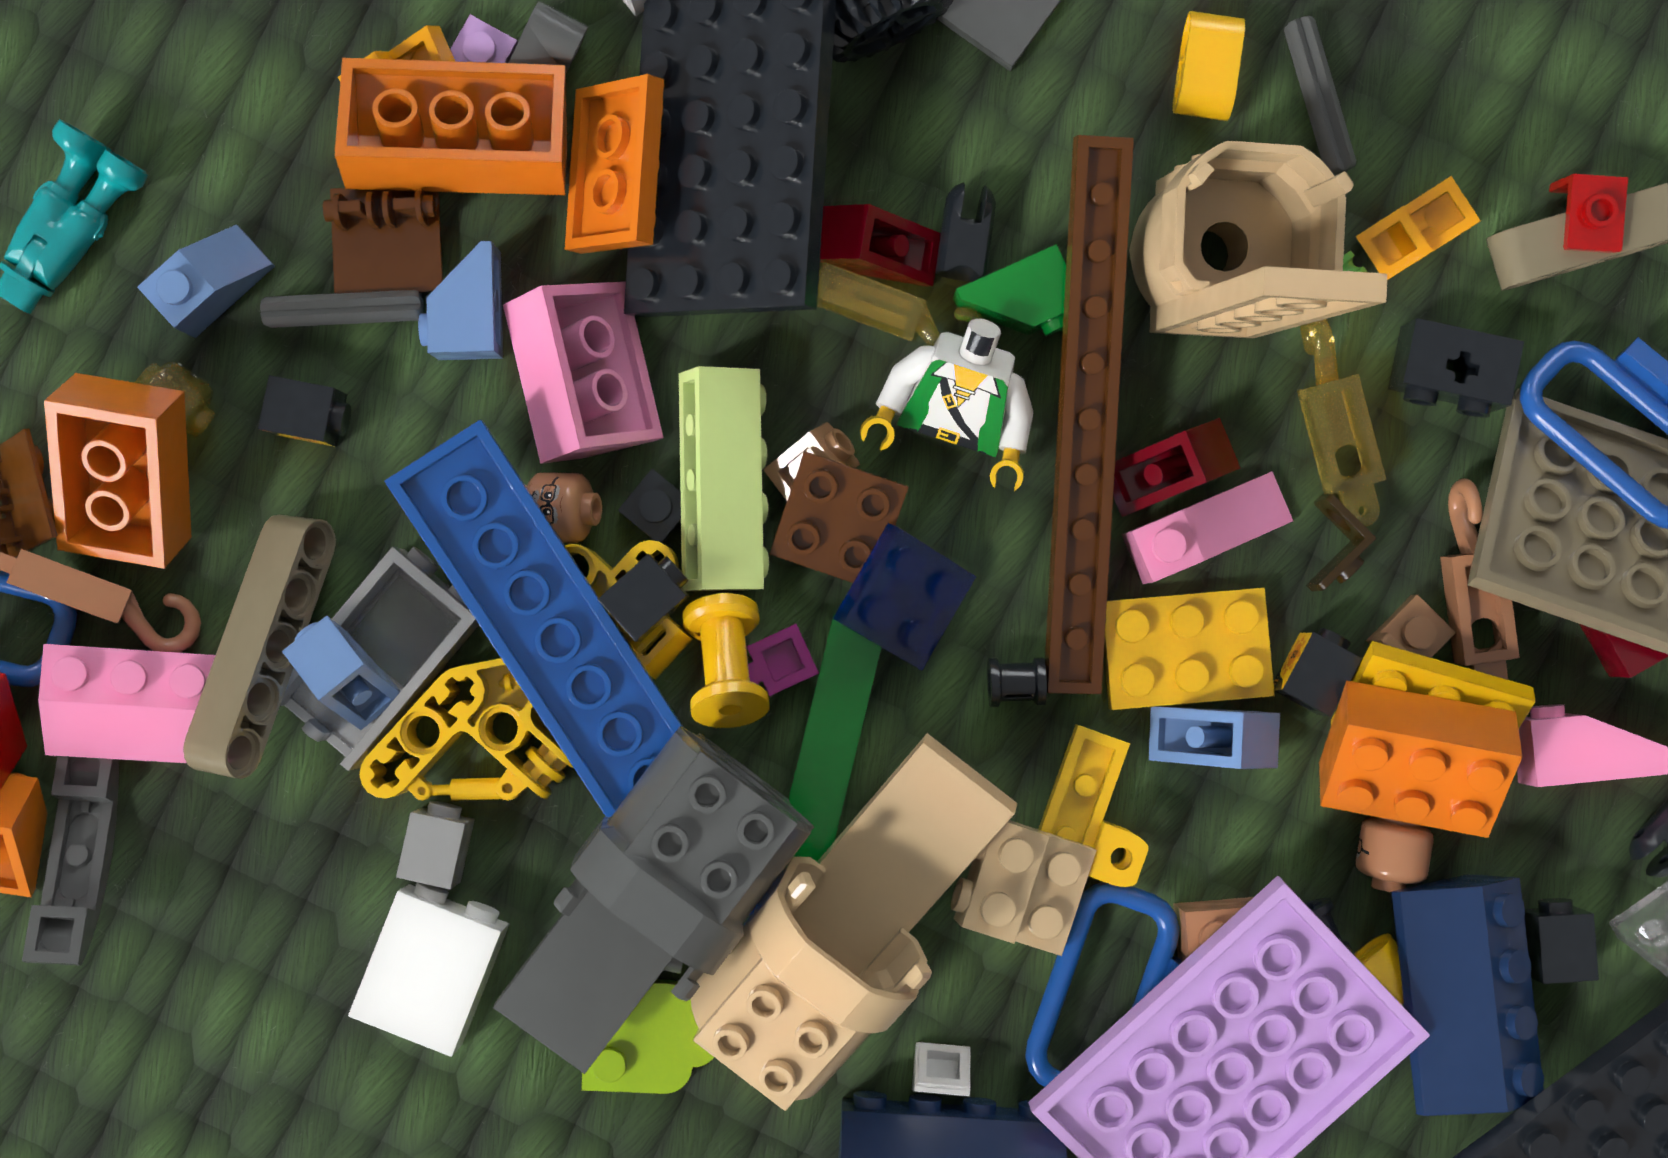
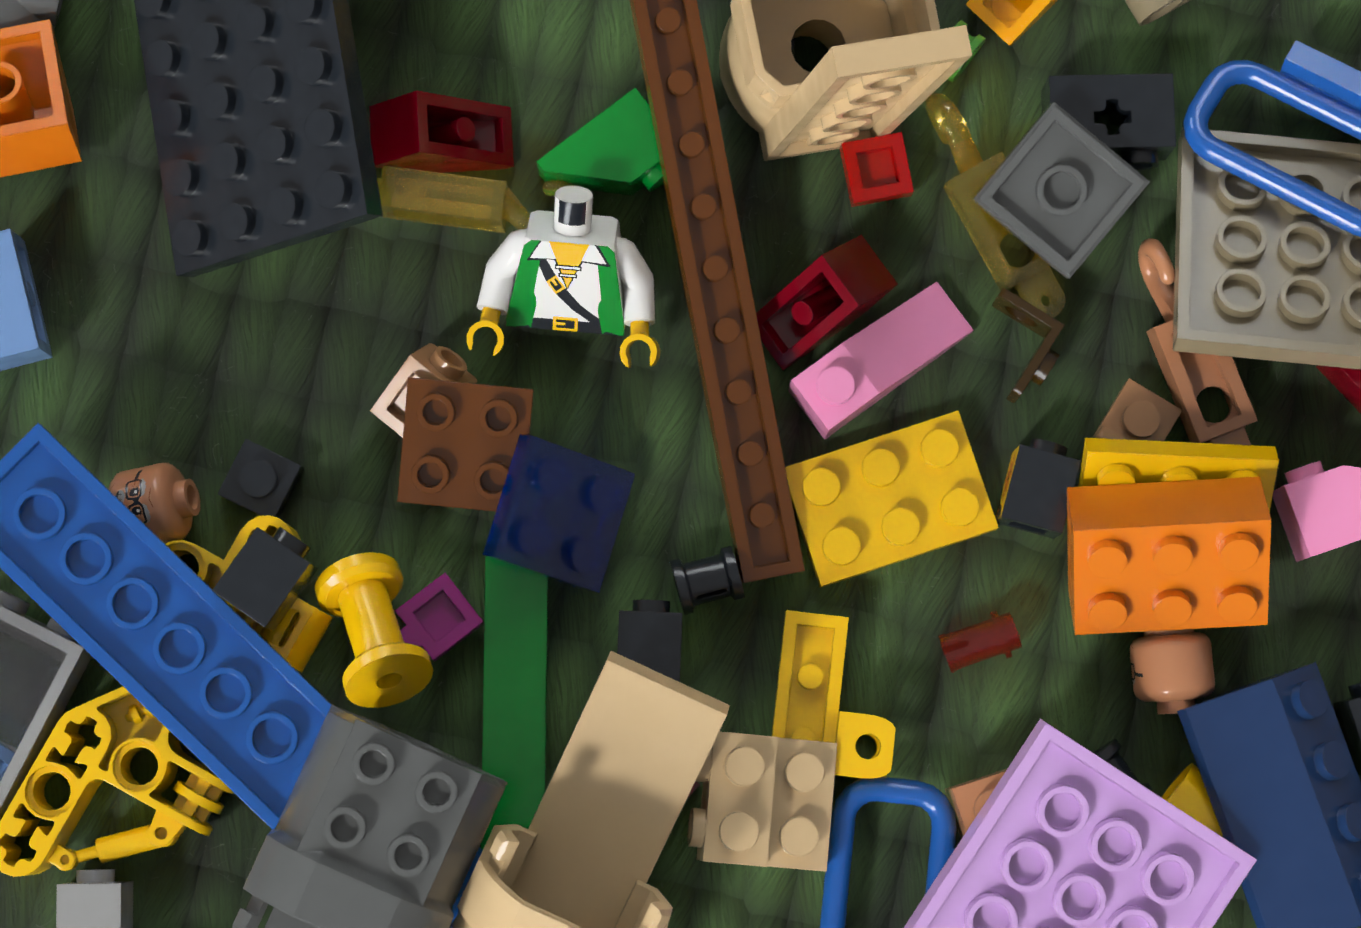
camera: 10 degrees left, 5 degrees down
bright pink slope [503,282,664,464] -> none
orange plate [565,74,664,254] -> none
yellowish green brick [679,366,769,591] -> none
black piece [935,182,996,282] -> none
medium blue slope [1149,706,1280,769] -> none
none -> black brick [617,600,683,682]
none -> red plate [840,132,914,207]
none -> clear red pin [938,610,1022,673]
none -> dark grey tile [971,102,1150,279]

